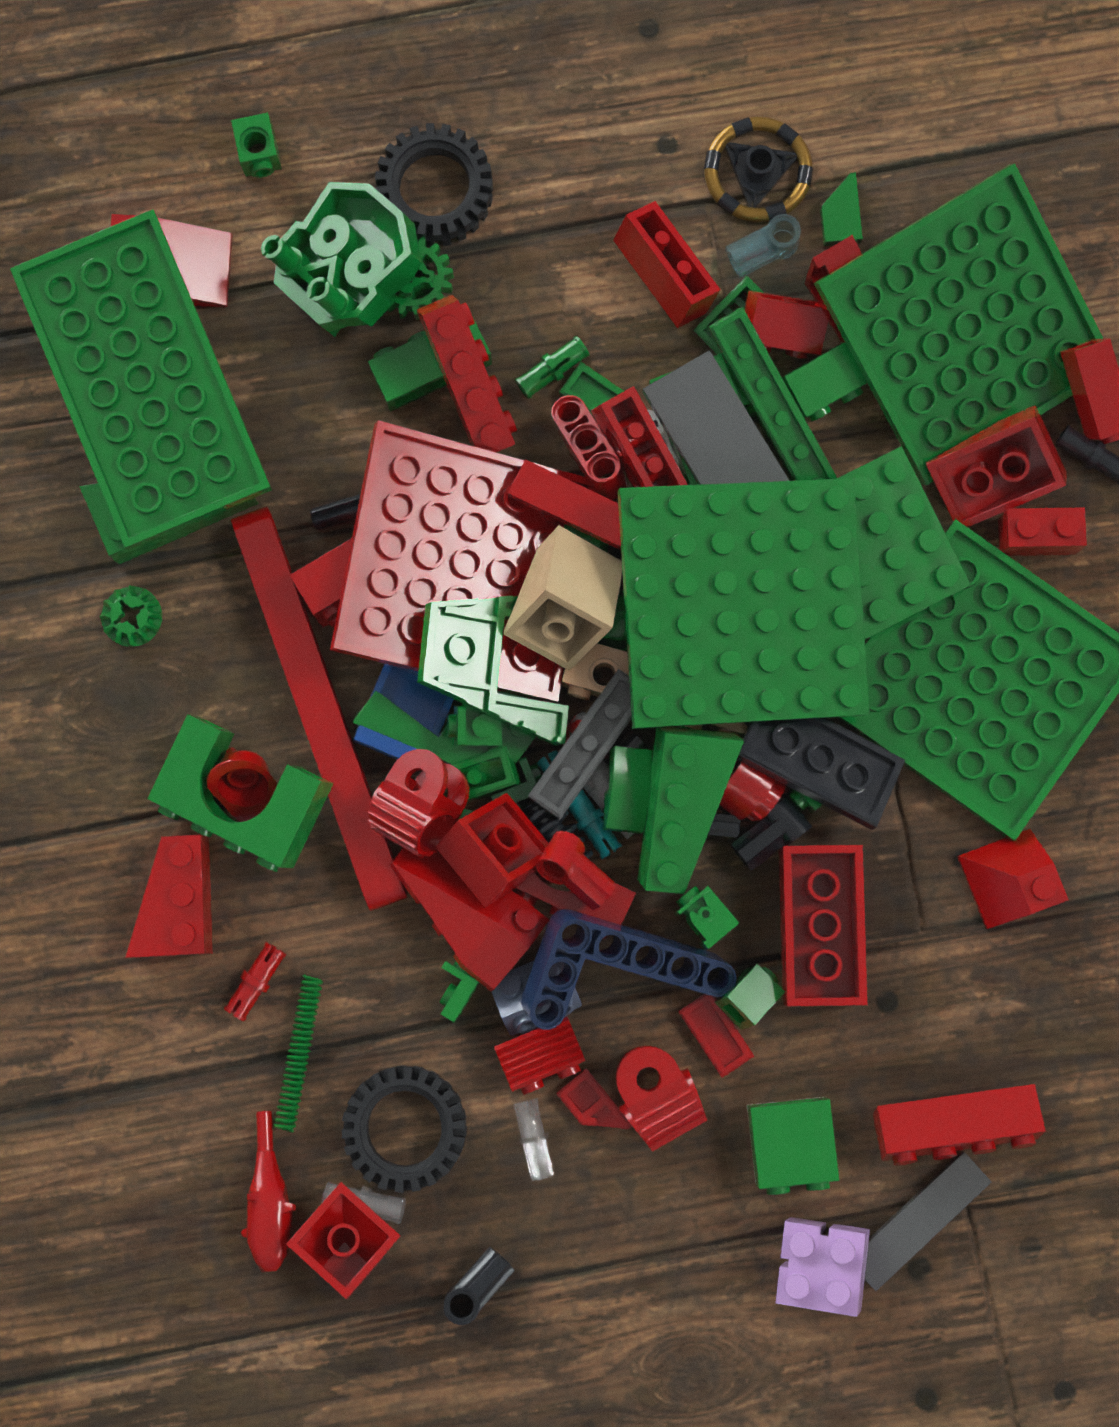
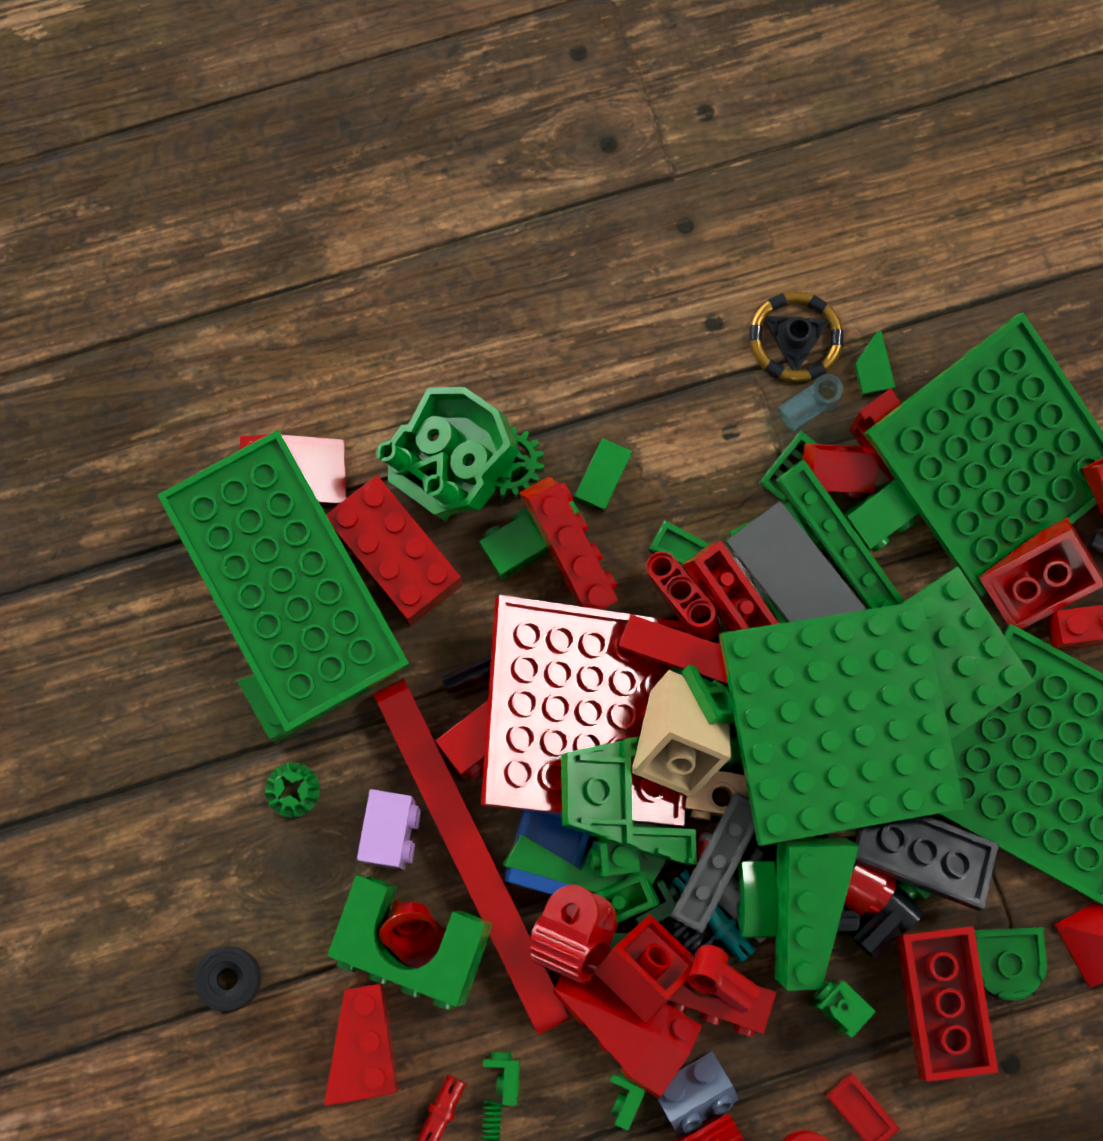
camera: 10 degrees left, 5 degrees down
green brick [231,112,282,178] -> none
black tyre [375,123,493,247] -> none
green pin [514,336,590,399] -> none
dark blue beam [521,909,737,1030] -> none
red brick [613,201,721,328] -> none
brick [714,964,785,1030] -> none
none -> black tyre [194,947,261,1012]
none -> red brick [326,475,463,627]
none -> lavender piece [357,789,421,870]
none -> green bracket [483,1051,520,1106]
none -> green tile [574,438,632,512]
none -> green tile [682,664,735,725]
none -> green tile [974,927,1047,1000]

